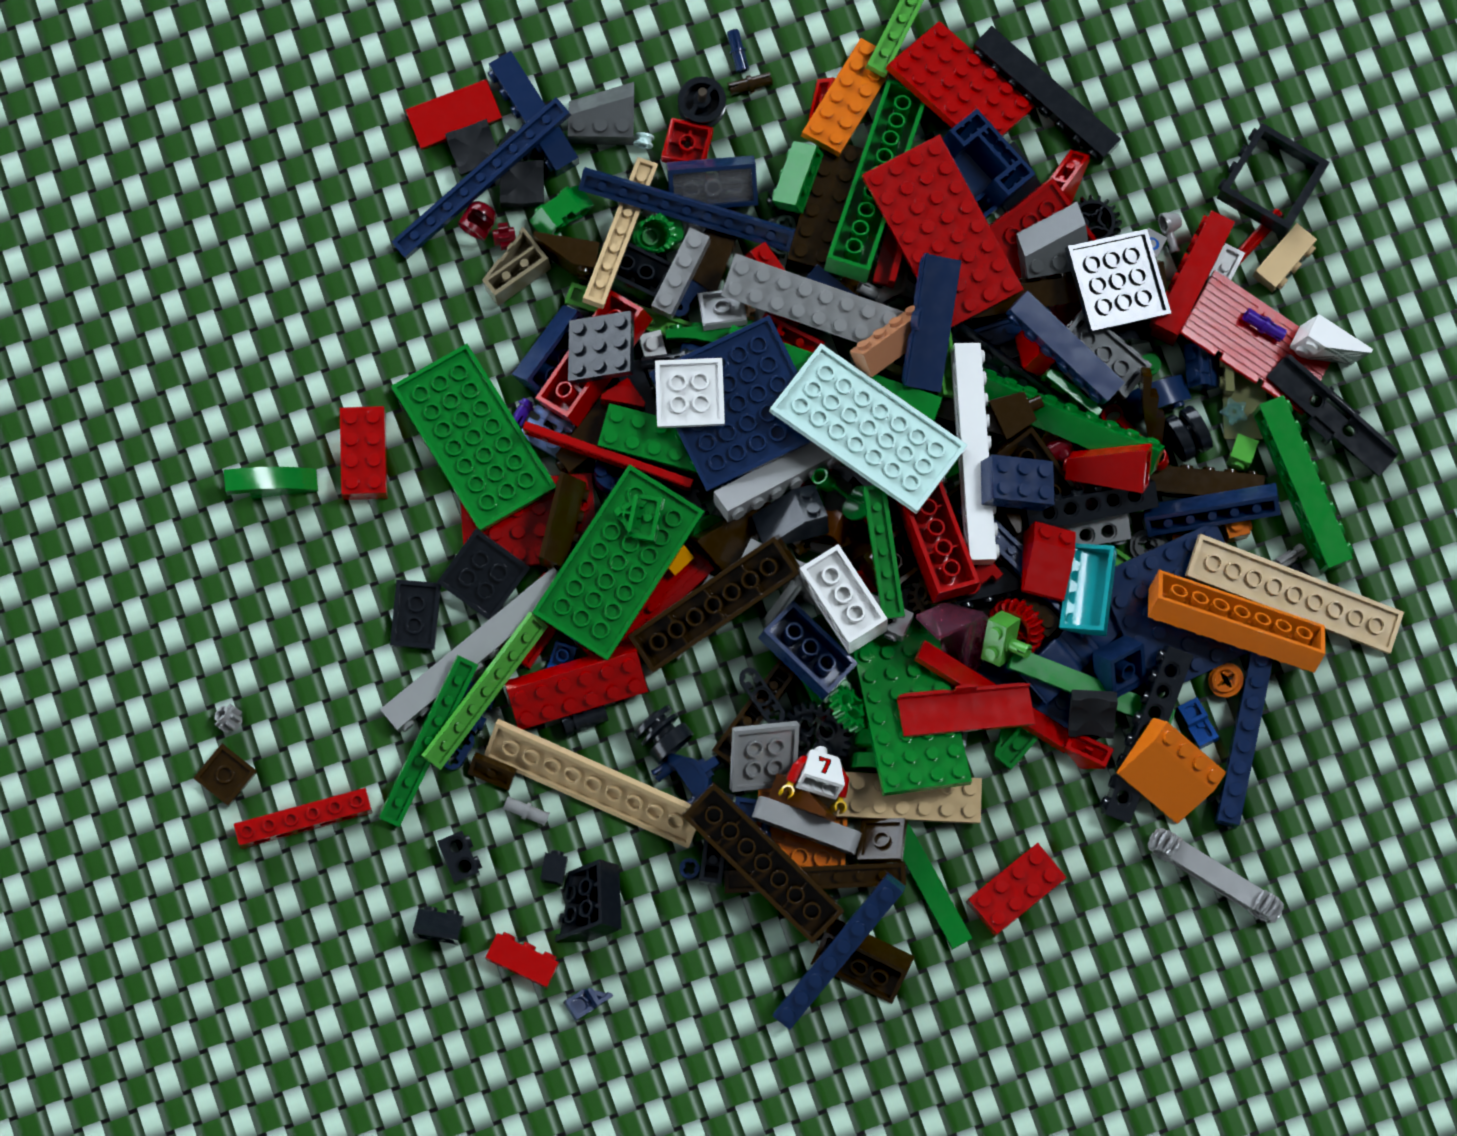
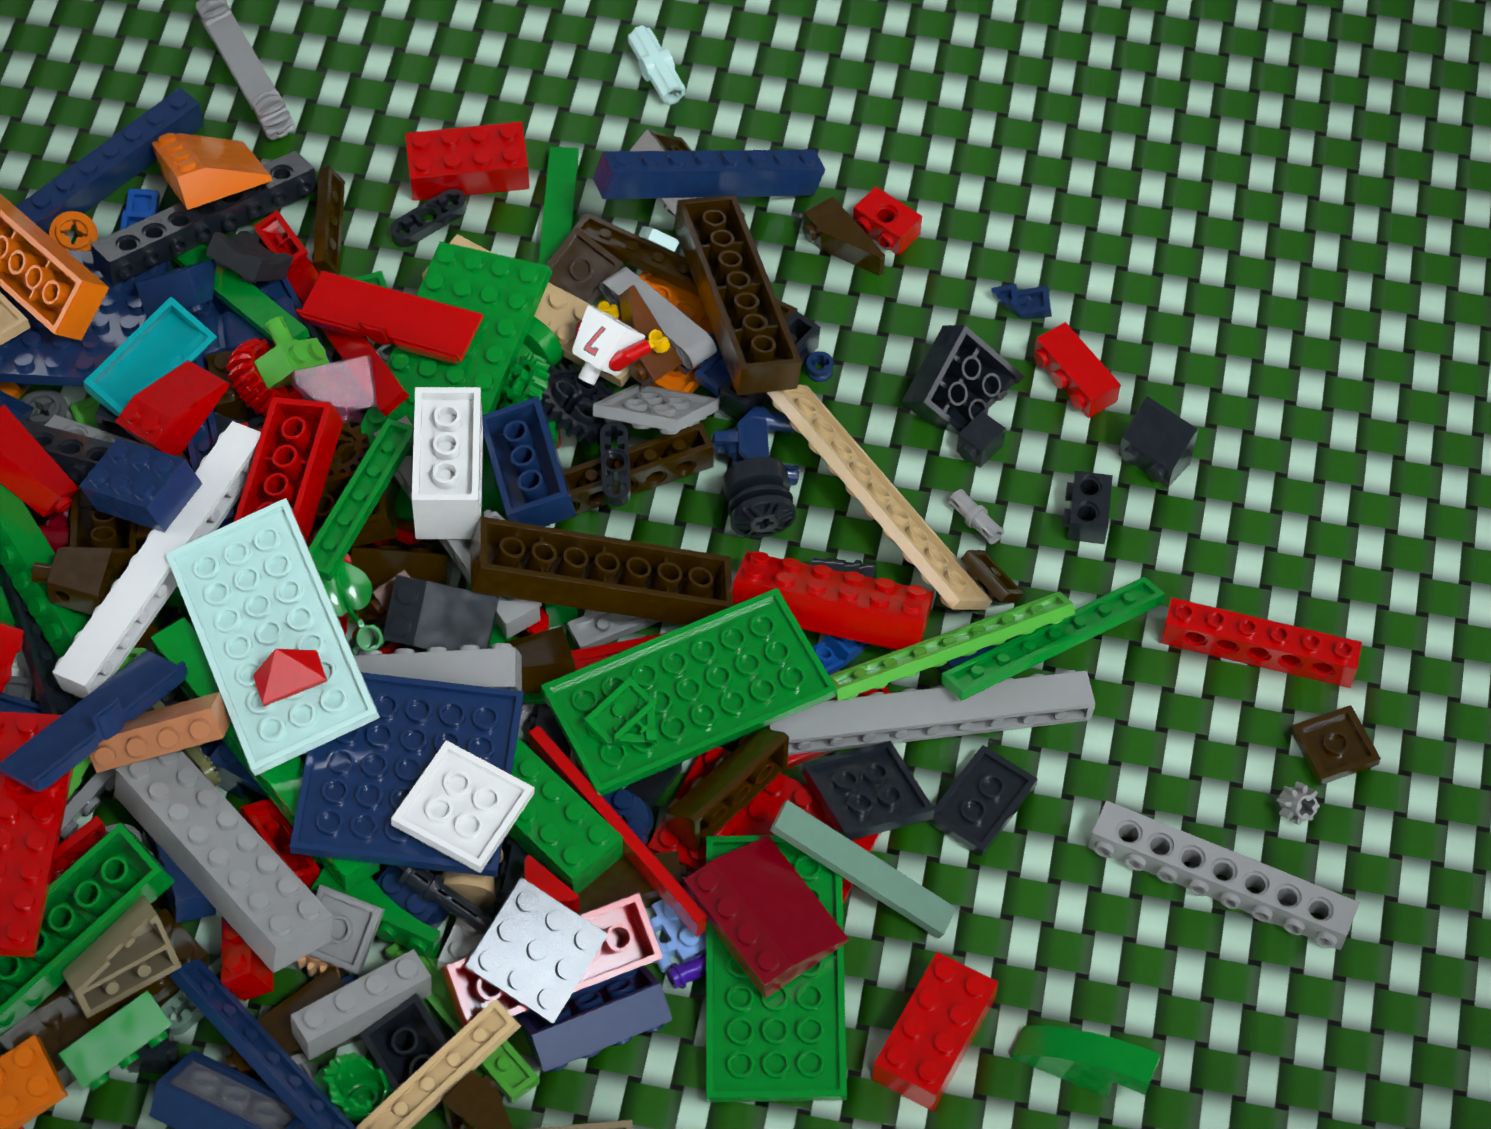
camera: 145 degrees left, 20 degrees down
none -> dark tan wedge [61,895,182,1019]
none -> slope [253,649,328,707]
none -> dark brown plate [312,165,345,275]
none -> black beam [390,189,467,247]
none -> light aqua piece [628,25,685,105]
none -> light aqua tile [638,226,679,252]
none -> dark red slope [684,835,849,999]
none -> sand green tile [769,800,956,938]
none -> dark brown slope [802,197,885,276]
none -> red brick [853,186,922,256]
none -> light grey brick [1088,800,1360,950]

